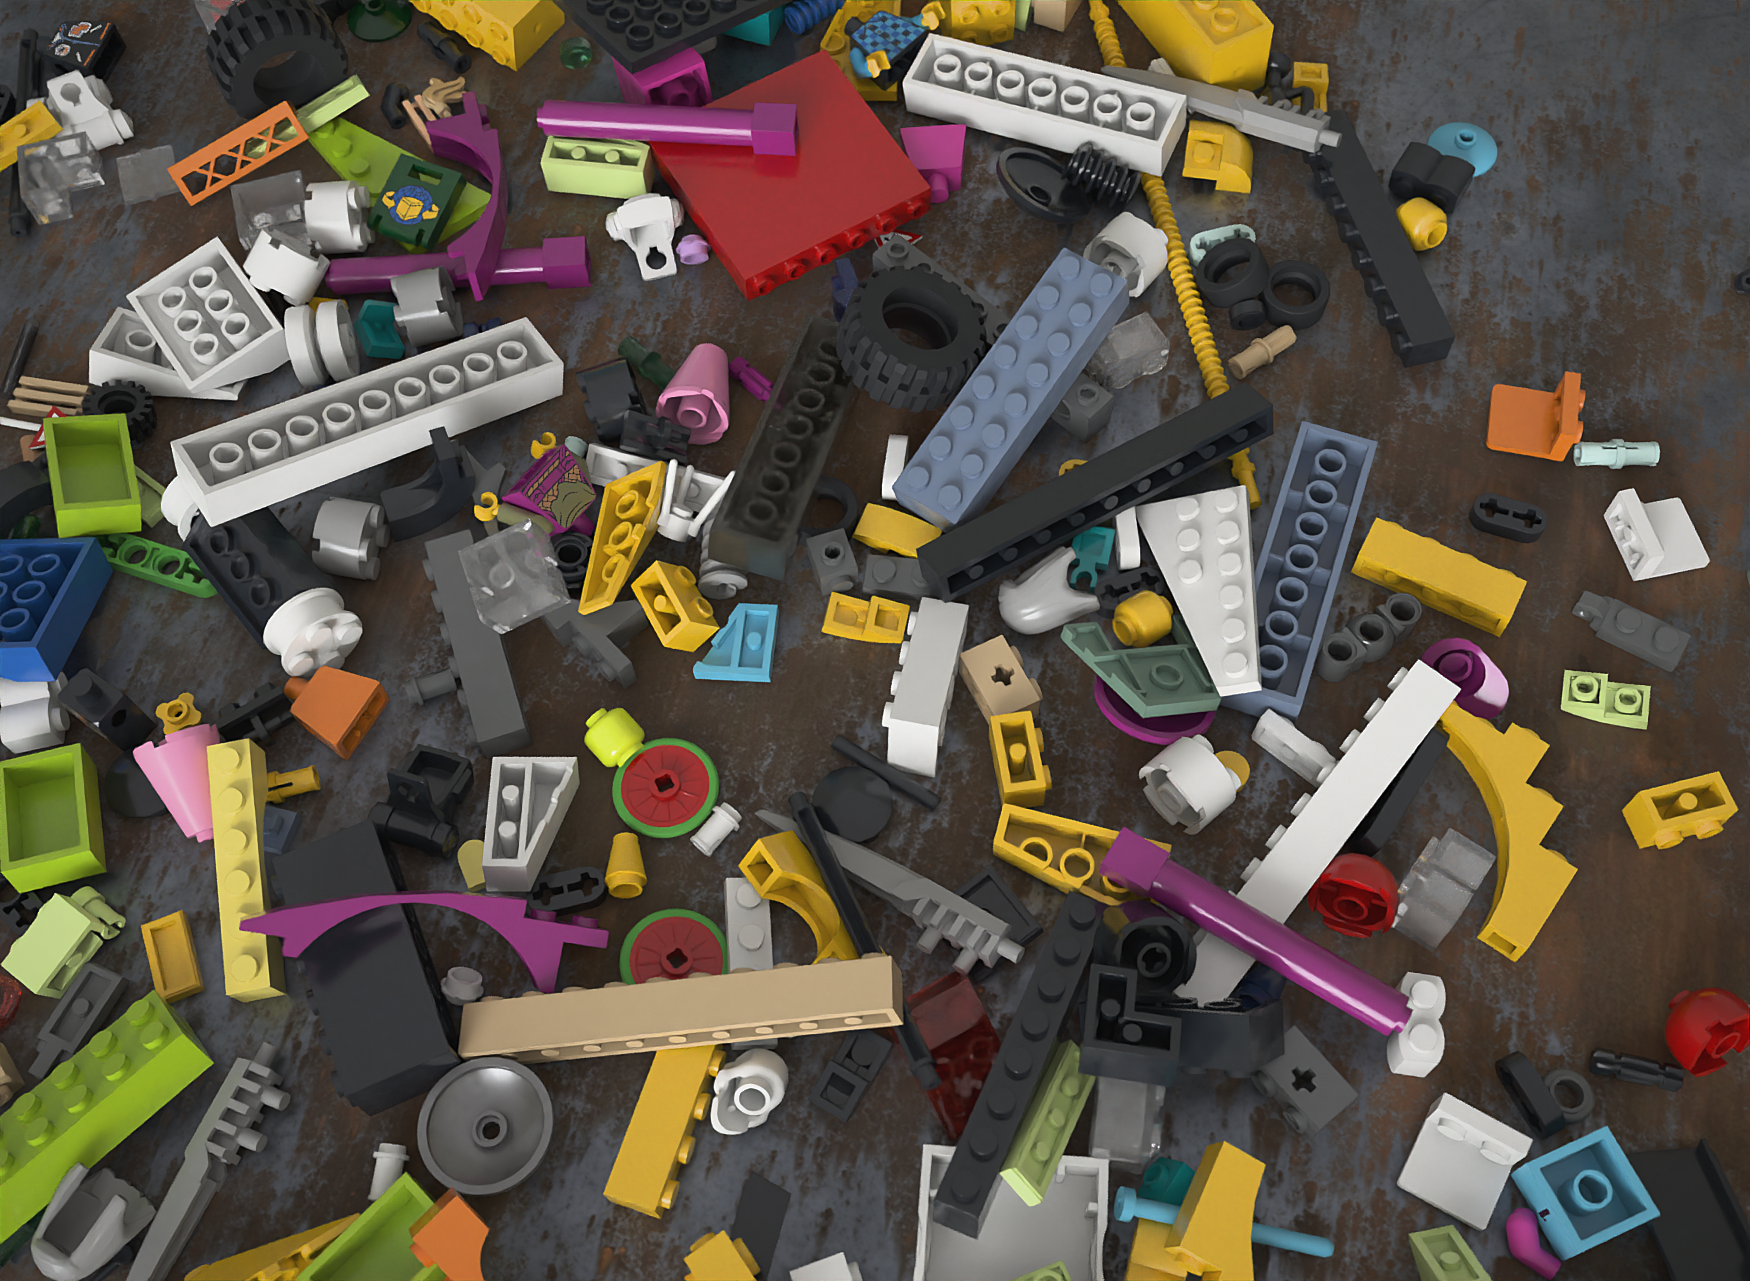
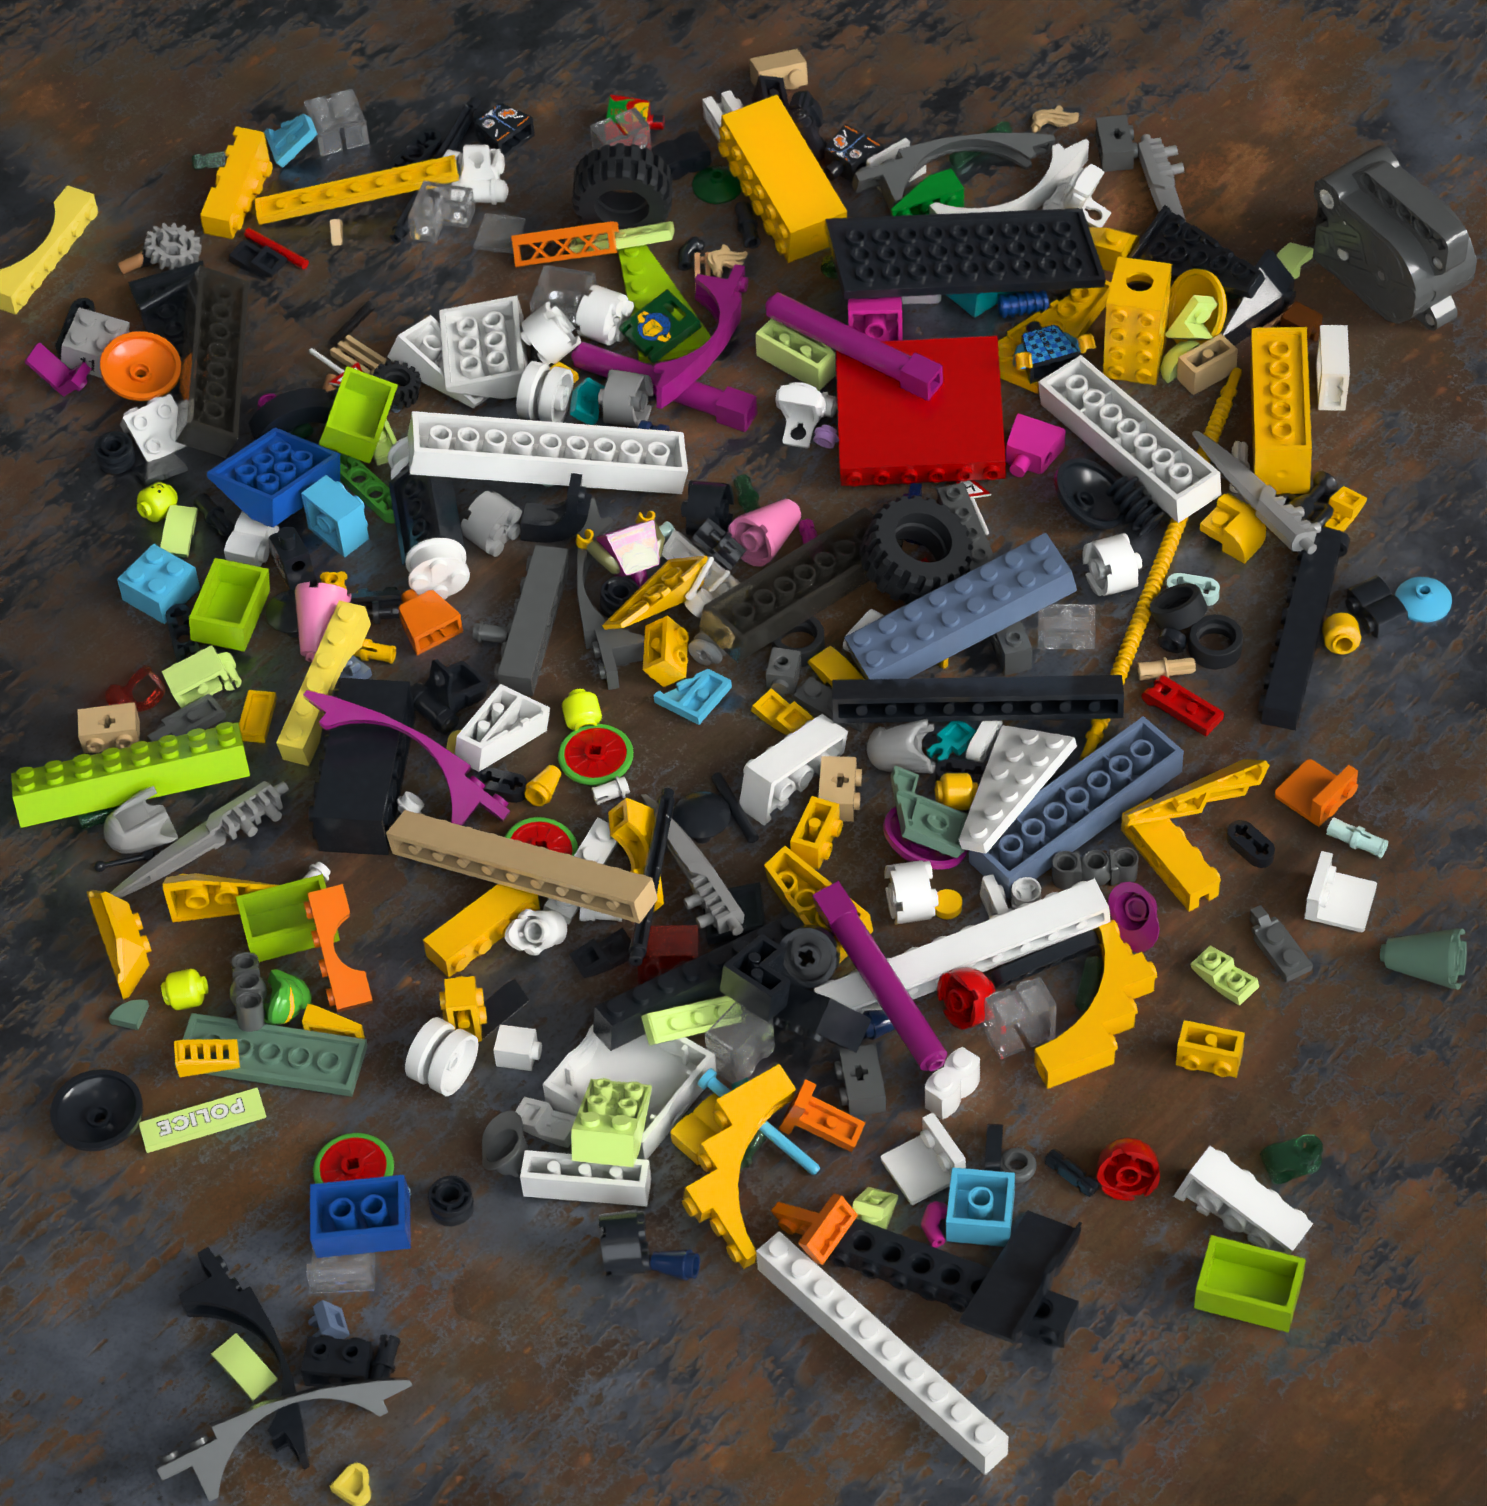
camera: 30 degrees right, 10 degrees down
flat silver dish [417,1057,555,1196] -> none
clear piece [458,518,571,634] -> none
none -> medium azure brick [301,475,369,558]
none -> orange bracket [778,1079,866,1152]
none -> white wheel [1011,877,1041,910]
none -> clear green axle [1075,956,1103,1011]
none -> yellow wedge [1122,759,1270,826]
none -> red plate [1141,675,1224,737]

